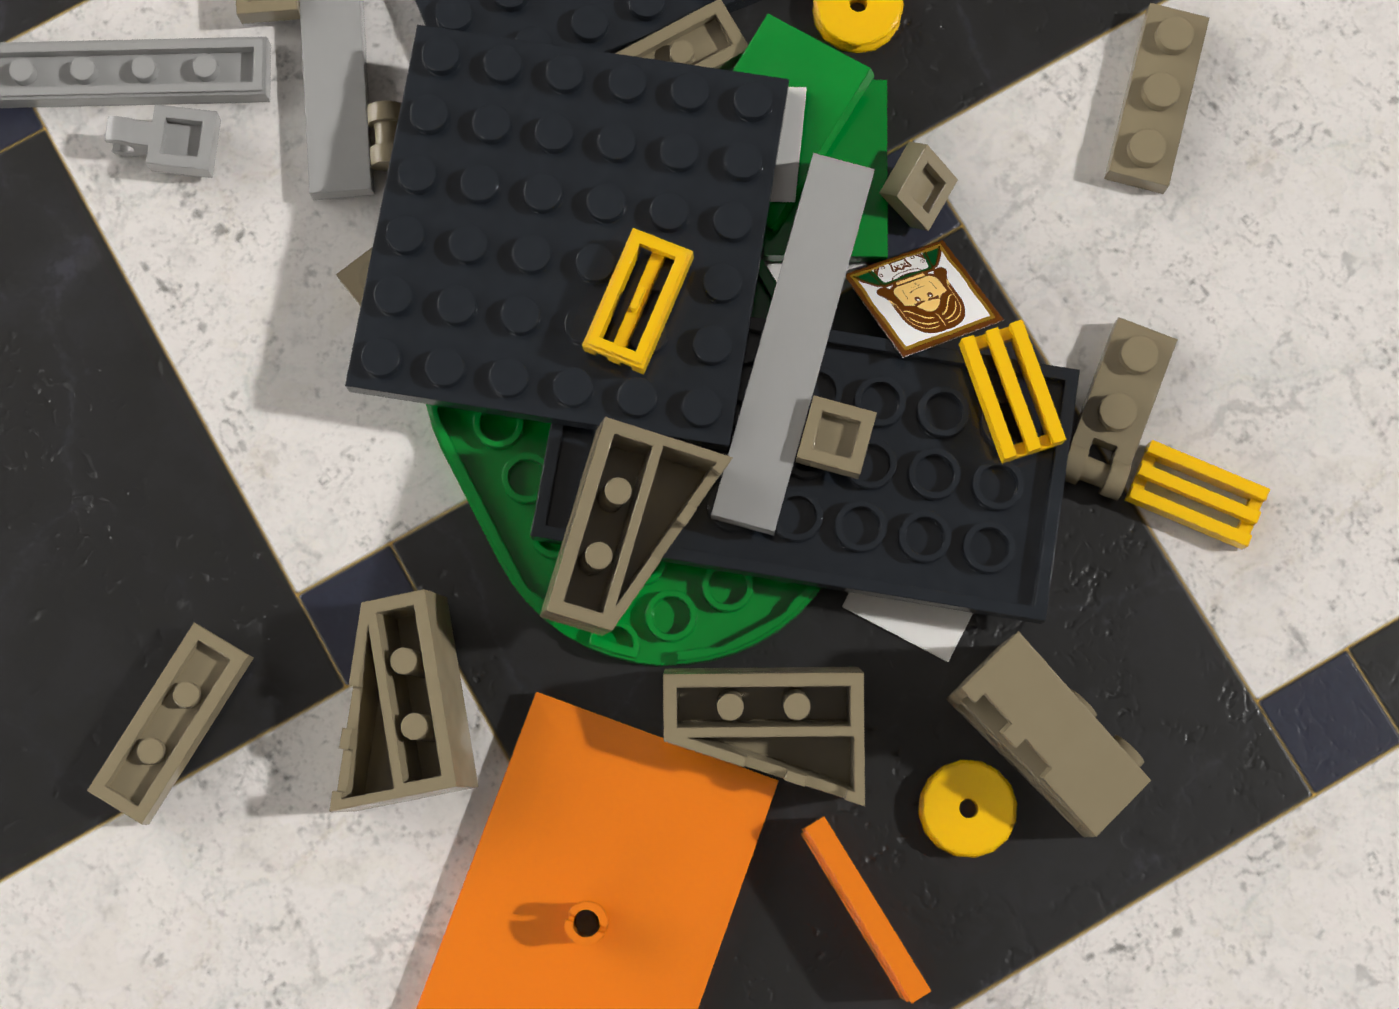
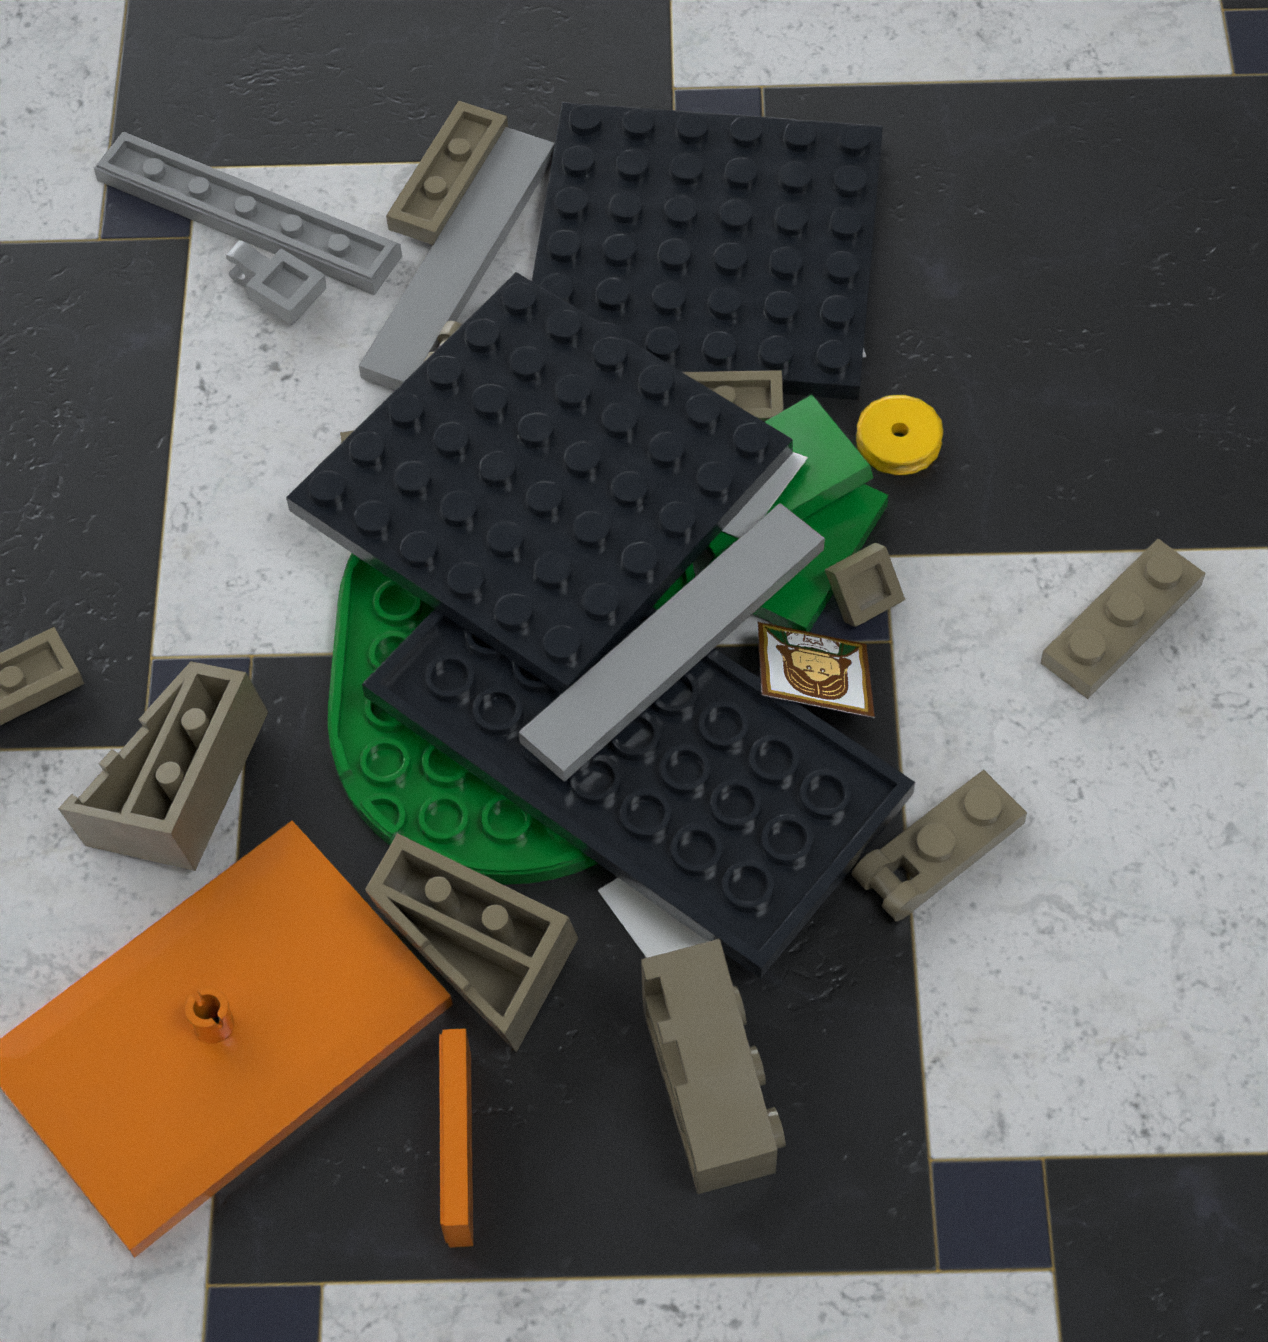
camera: 30 degrees right, 20 degrees down
dark tan wedge [540,417,733,636] -> none
yellow tile [582,228,694,375] -> none
dark tan plate [796,395,877,479] -> none
yellow piece [918,760,1017,858] -> none
yellow tile [959,319,1066,464] -> none
yellow tile [1124,440,1270,550] -> none

